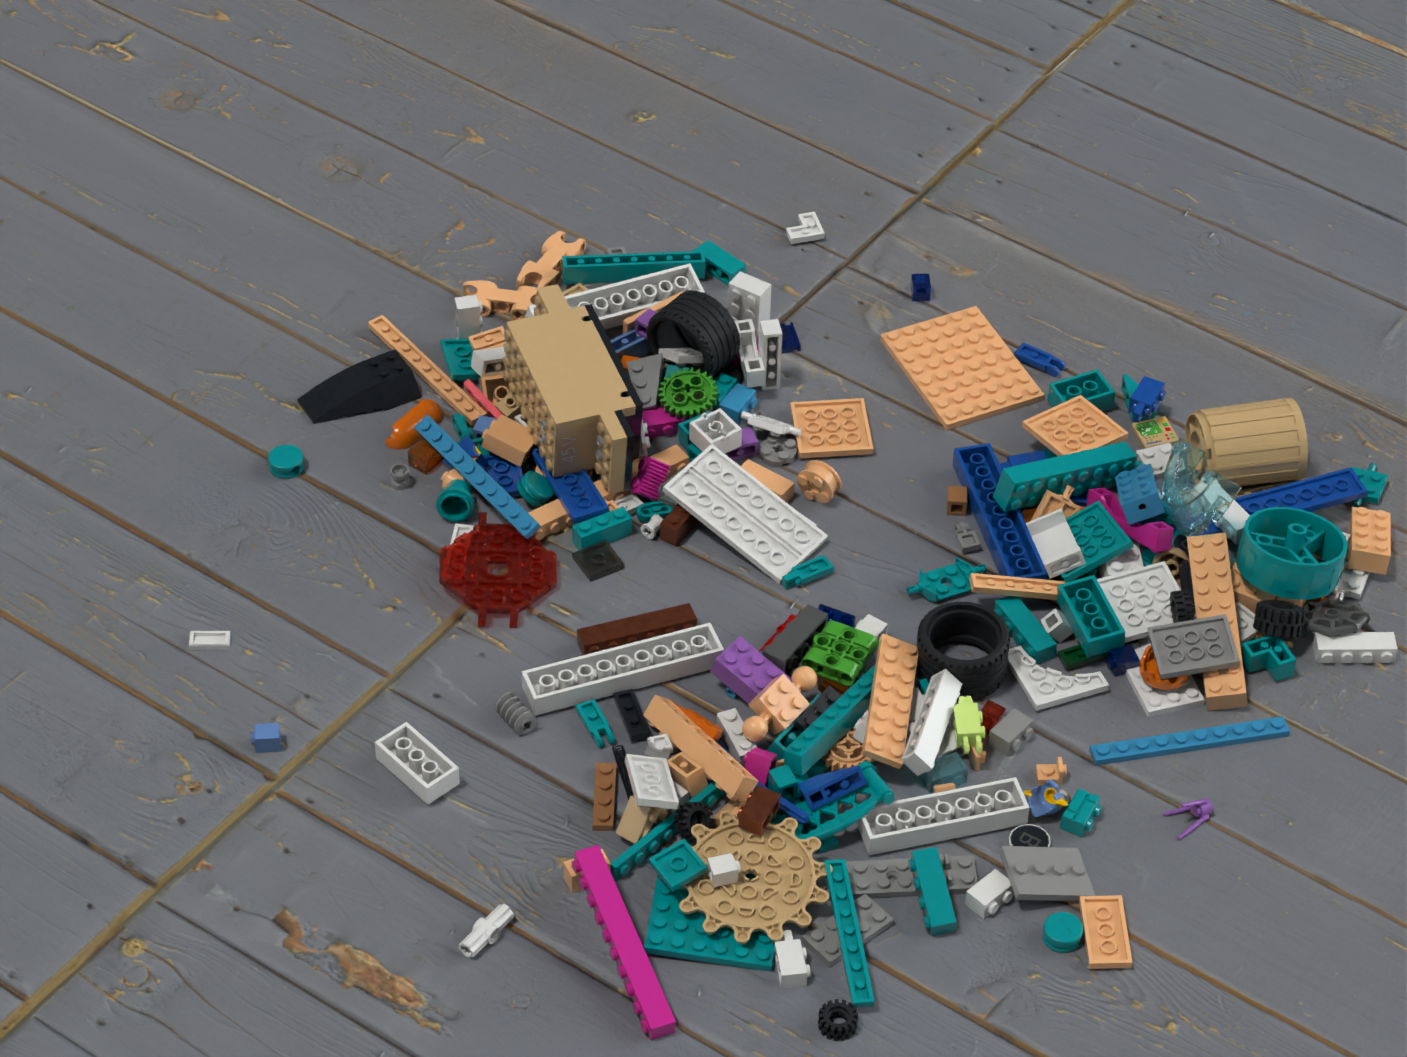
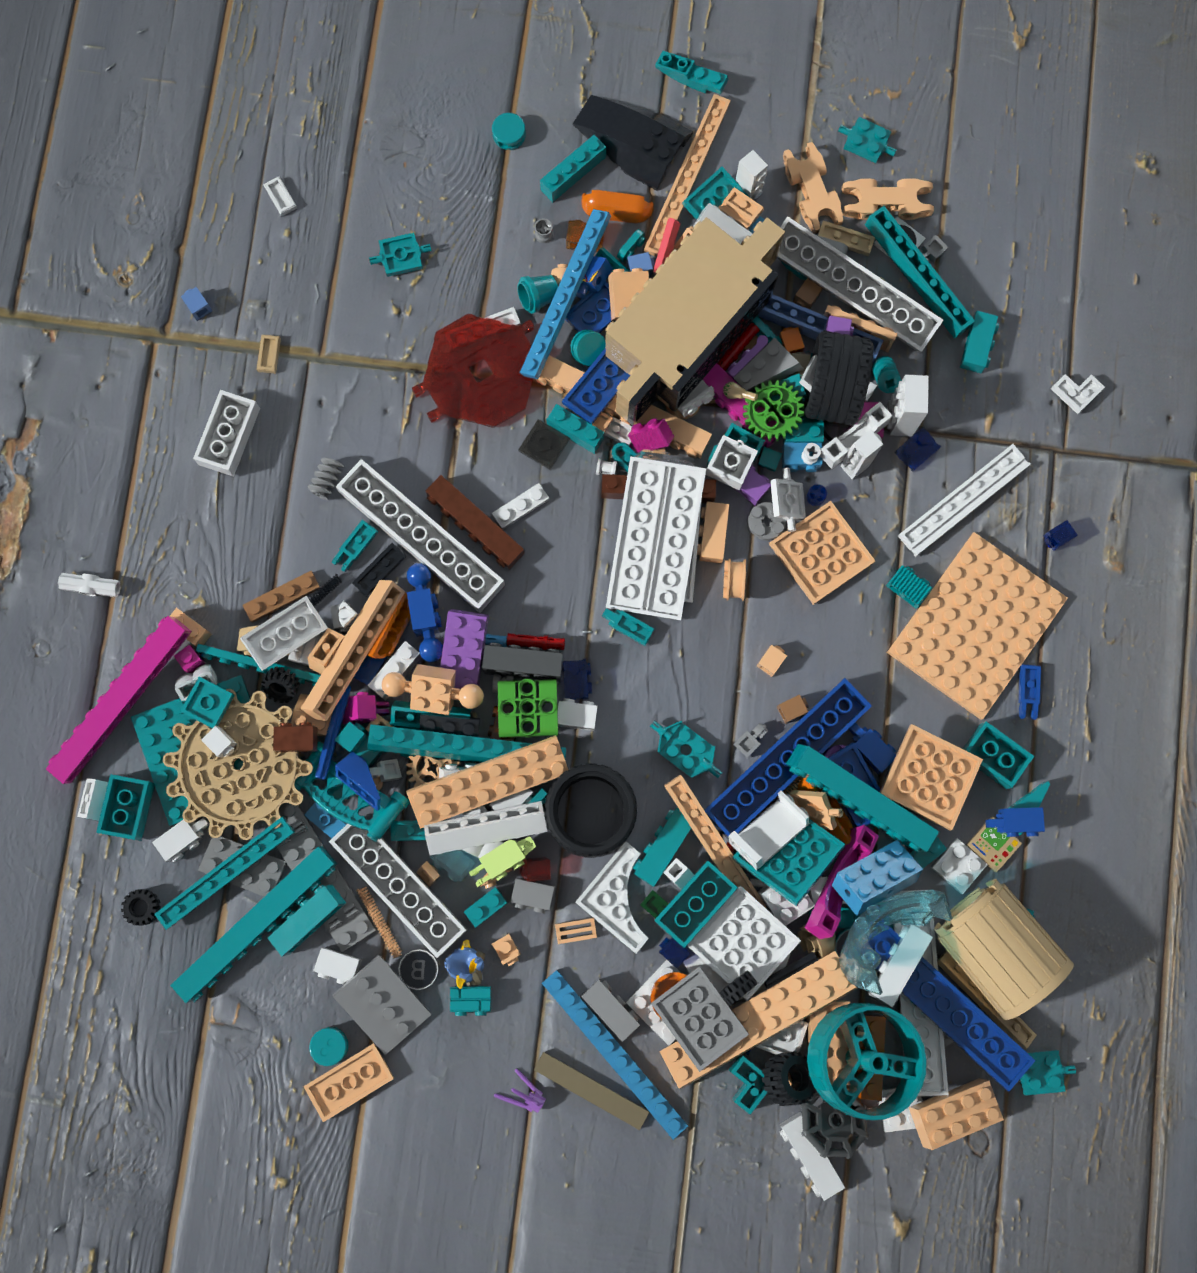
camera: 60 degrees right, 35 degrees up
none -> white panel [77,778,108,821]
none -> teal brick [96,774,155,841]
none -> teal brick [170,846,338,1003]
none -> dark pink brick [174,644,206,673]
none -> white brick [175,664,217,701]
none -> tan tile [256,335,281,374]
none -> dark azure plate [304,802,346,839]
none -> light nougat piece [356,887,402,958]
none -> teal plate [369,233,432,277]
none -> teal plate [391,821,426,841]
none -> blue brick [407,563,443,662]
none -> teal brick [464,887,508,928]
none -> white plate [492,483,549,530]
none -> dark tan tile [534,1052,649,1130]
none -> teal brick [540,135,606,203]
none -> light nougat tile [555,918,597,944]
none -> light grey brick [581,979,640,1042]
none -> teal slope [655,51,729,94]
none -> tan piece [723,382,758,401]
none -> light nougat brick [757,645,787,677]
none -> white bush [801,443,821,465]
none -> clear blue wheel [806,484,827,506]
none -> teal plate [838,117,897,163]
none -> teal brick [886,565,933,609]
none -> white plate [898,444,1030,557]

